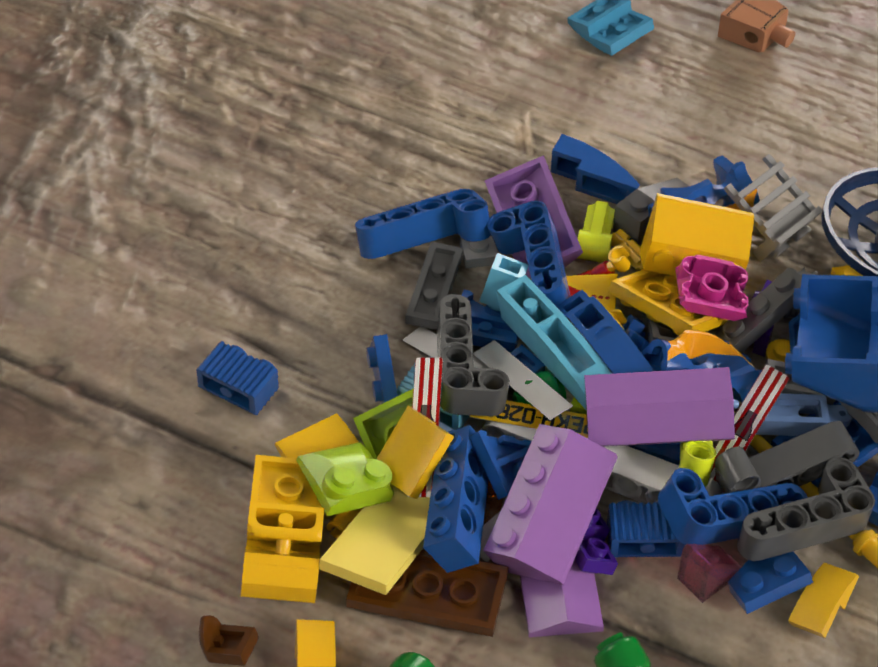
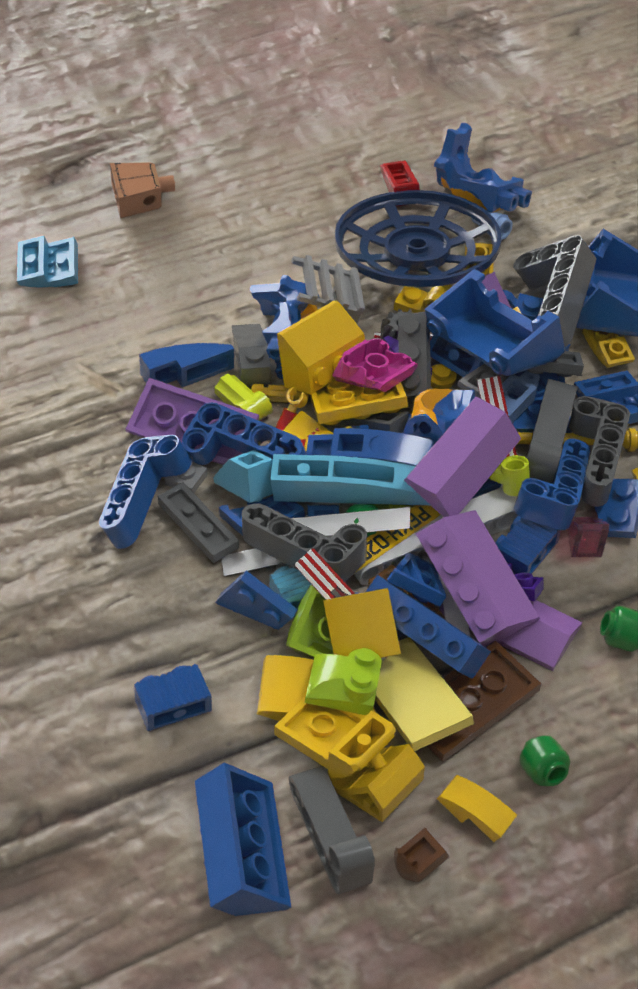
camera: 55 degrees left, 0 degrees up
none -> blue slope [195,762,292,916]
none -> dark grey beam [289,766,375,895]

